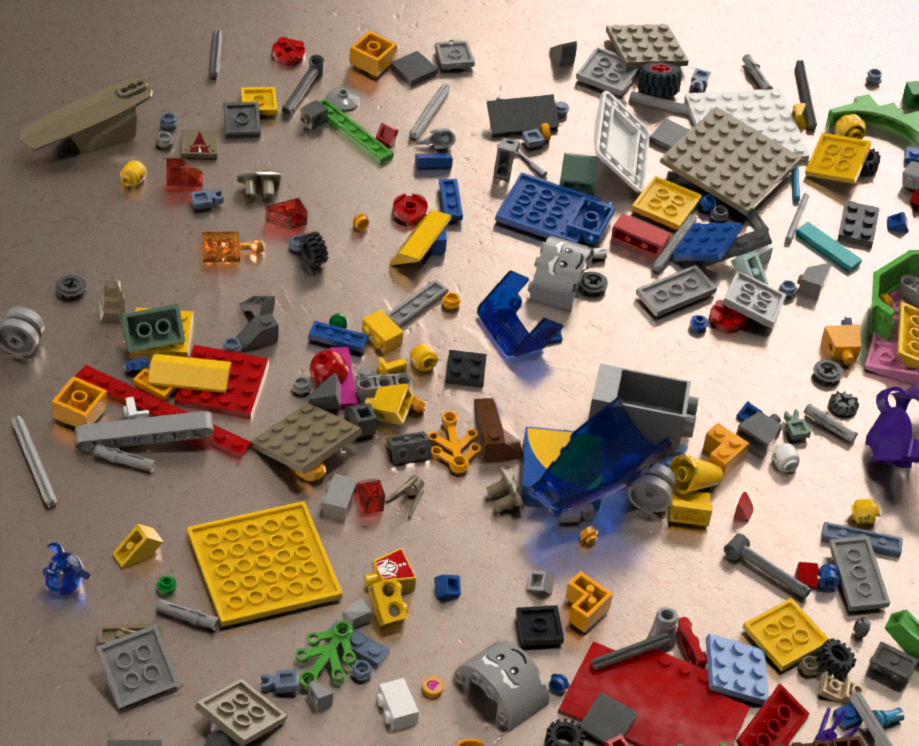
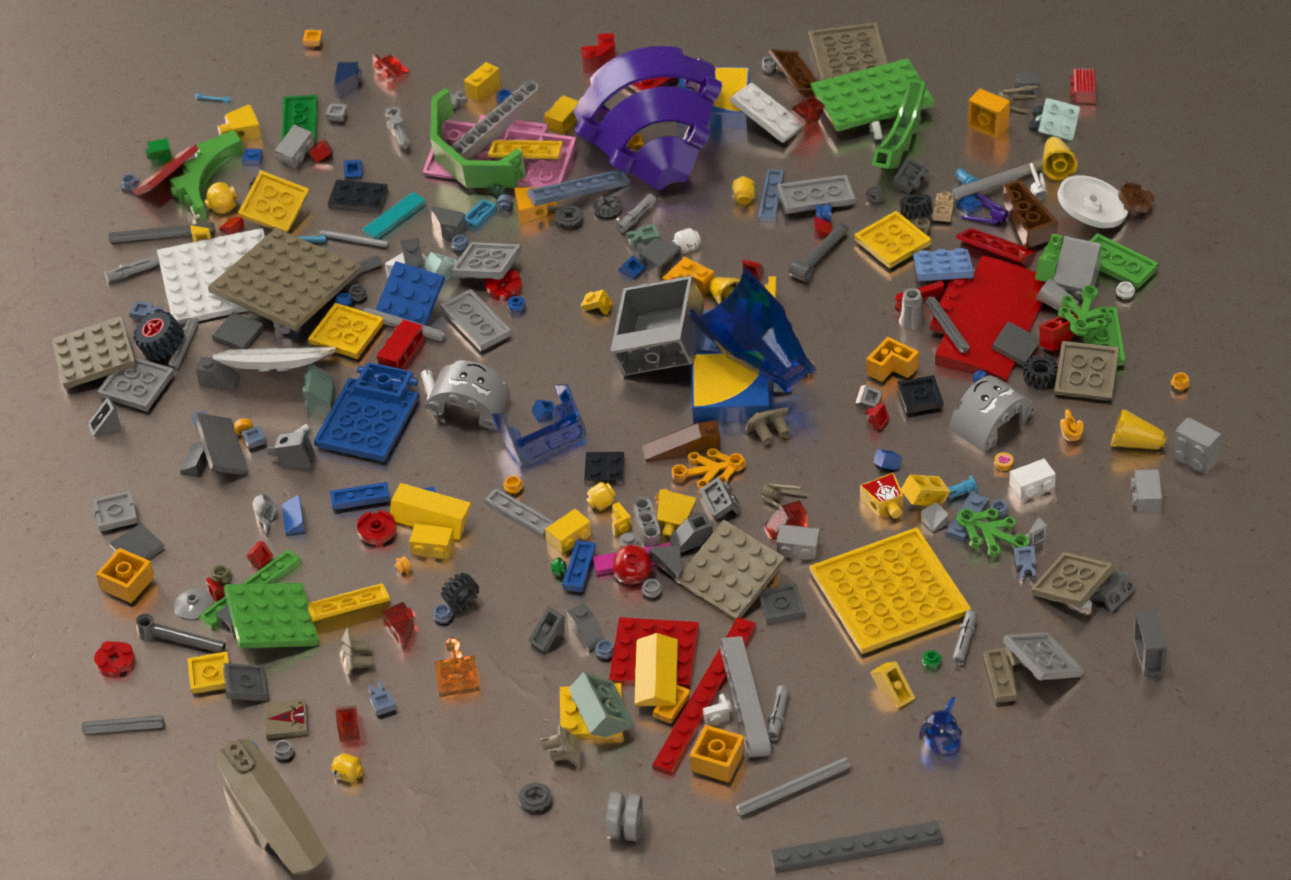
camera: 85 degrees left, 0 degrees up
blue tile [123,356,149,371] -> none
light grey axle [409,83,450,139] -> none
none -> red tile [133,144,199,196]
none -> red slope [206,577,225,602]
none -> olive plate [211,565,232,584]
none -> red slope [219,217,245,235]
none -> bright green plate [224,583,319,648]
none -> yellow slope [307,583,390,622]
none -> yellow brick [409,524,455,559]
none -> dark azure tile [465,198,498,230]
none -> clear green plate [490,184,506,200]
none -> sand blue tile [527,170,630,206]
none -> yellow bracket [581,289,613,315]
none -> dark grey tile [758,583,805,625]
none -> red tile [865,403,890,430]
none -> dark azure pin [948,475,978,499]

